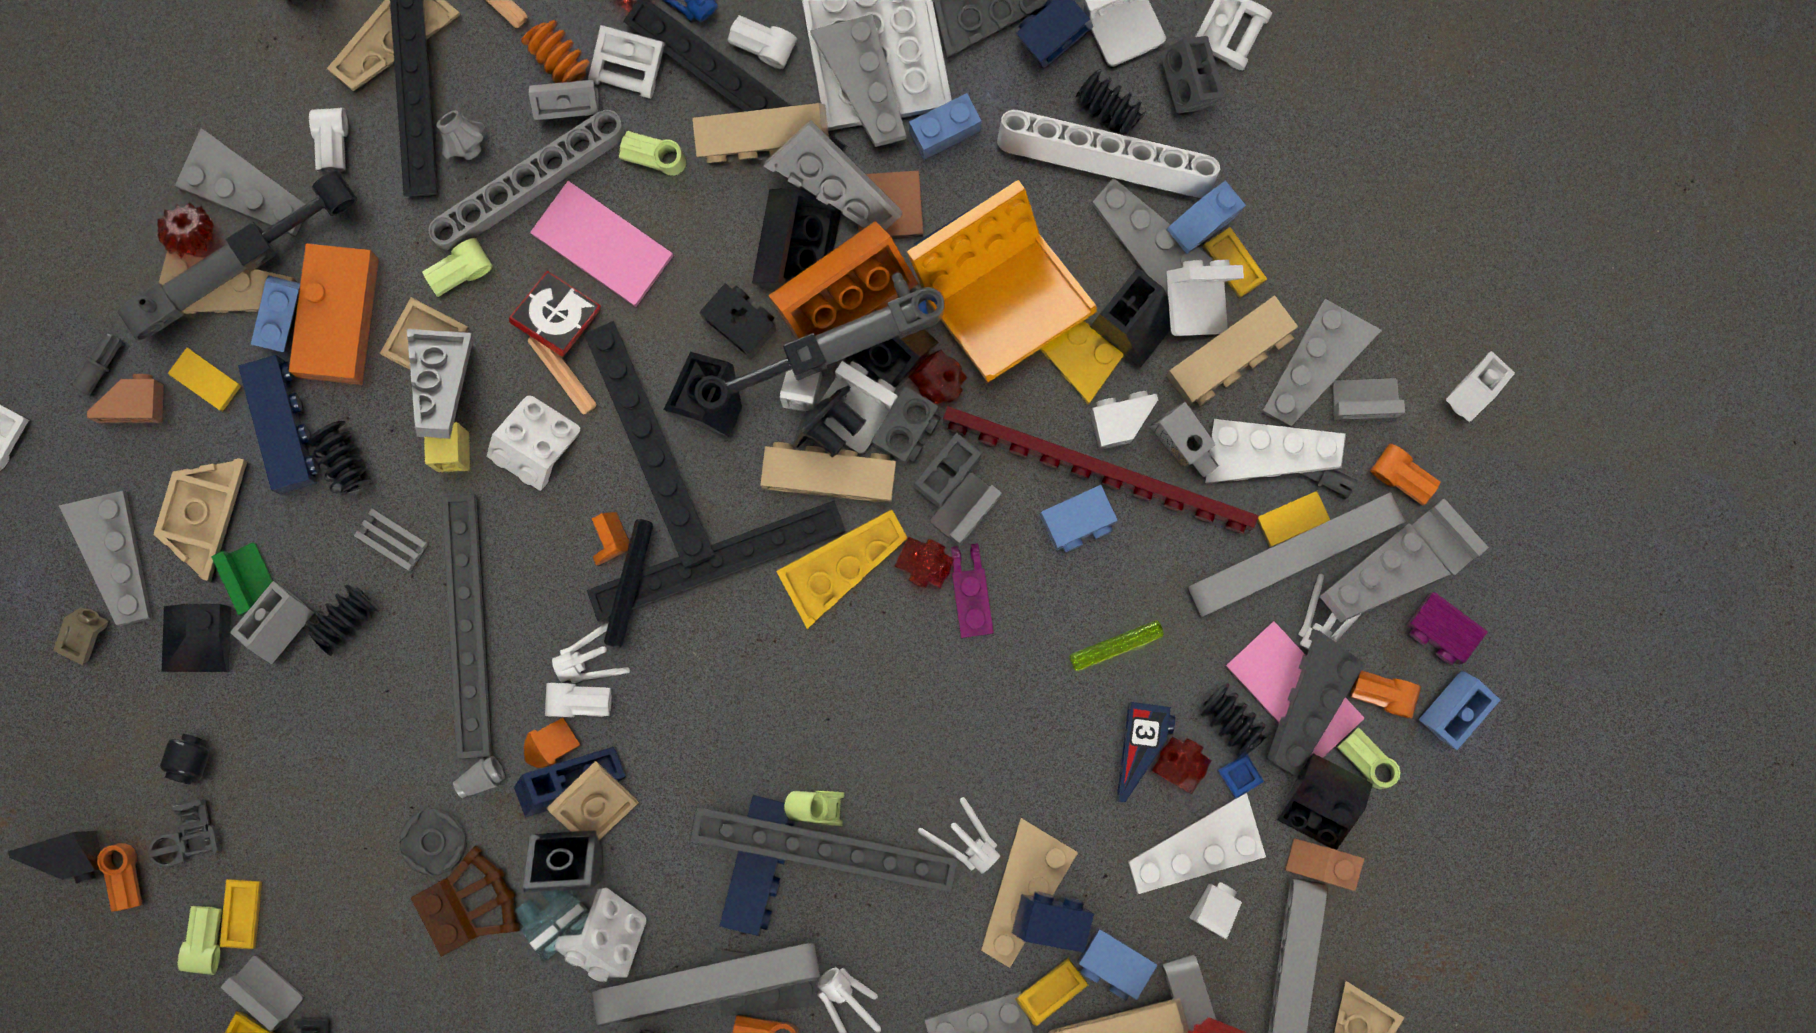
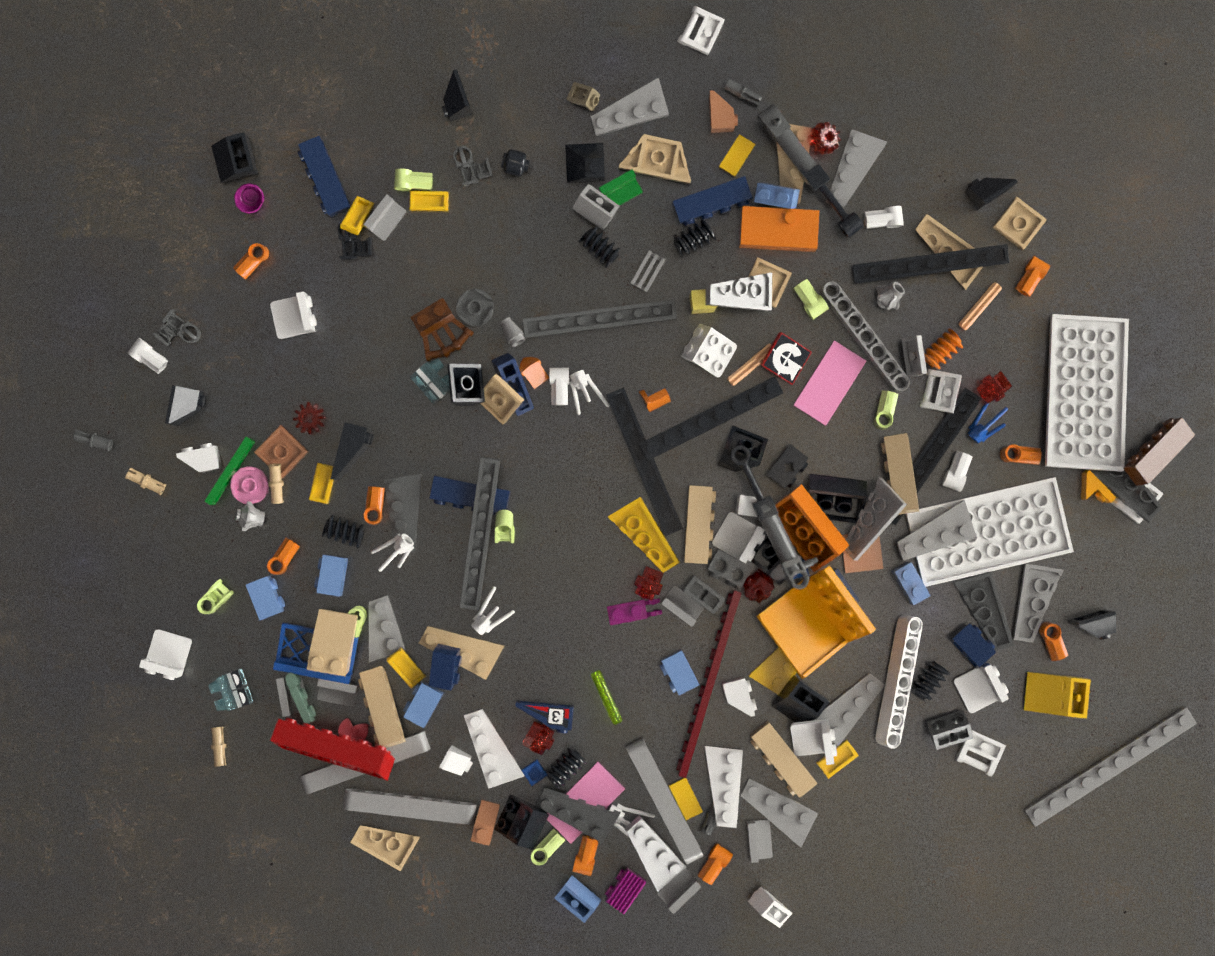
camera: 90 degrees right, 5 degrees up
orange piece [97,843,143,912] -> none
white bracket [554,888,646,982] -> none
light grey beam [592,943,821,1027] -> none
black axle [604,519,653,648] -> none
black connector [793,385,867,458] -> none
light grey torso [1149,402,1219,478] -> none
medium blue slope [1166,181,1246,254] -> none

